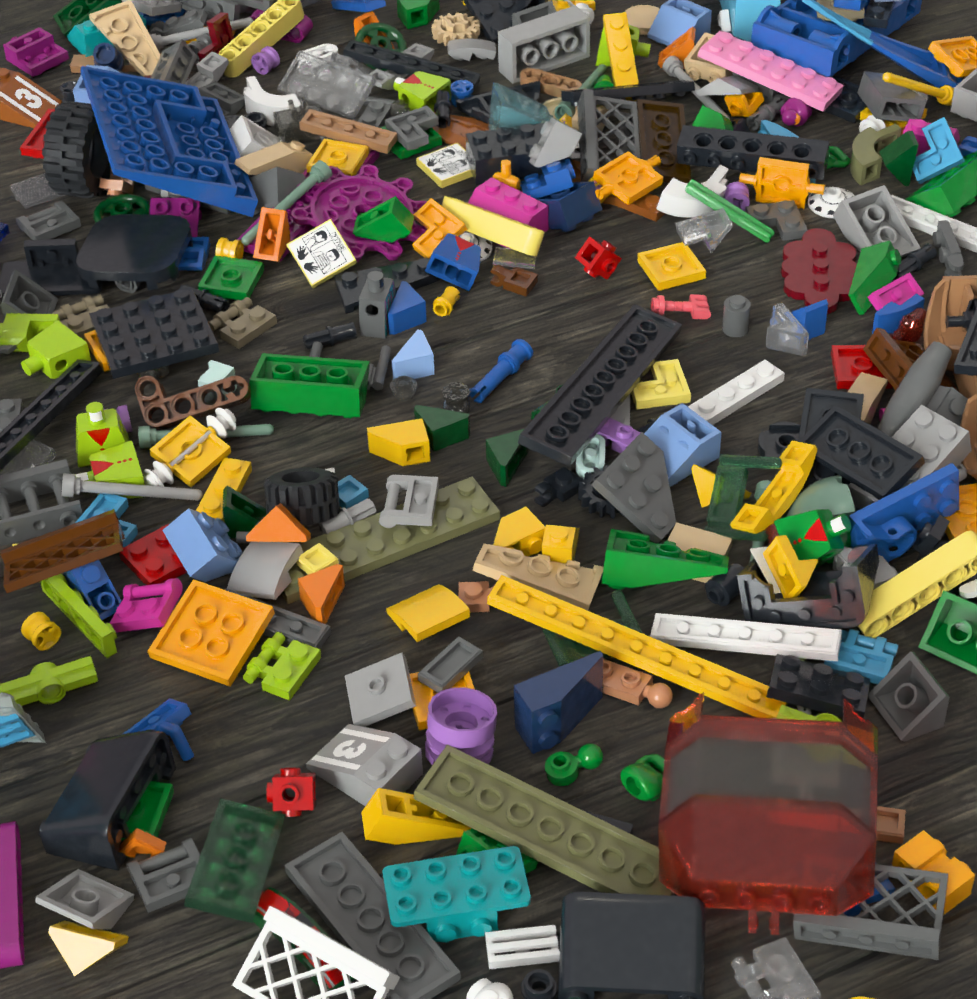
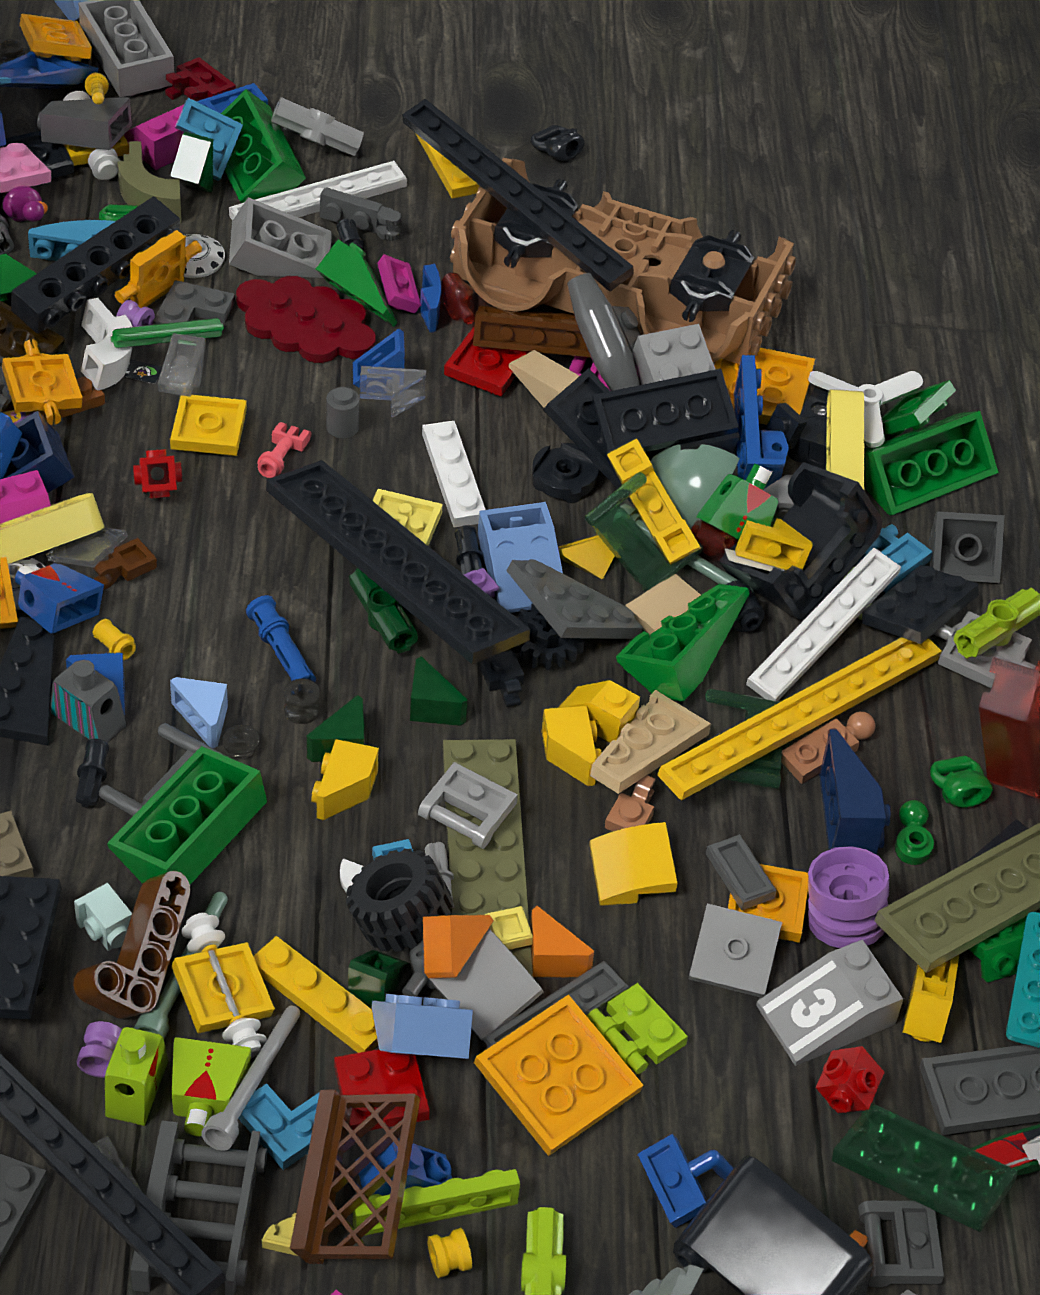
camera: 70 degrees left, 5 degrees up
dark pink plate [110,578,183,632] -> none

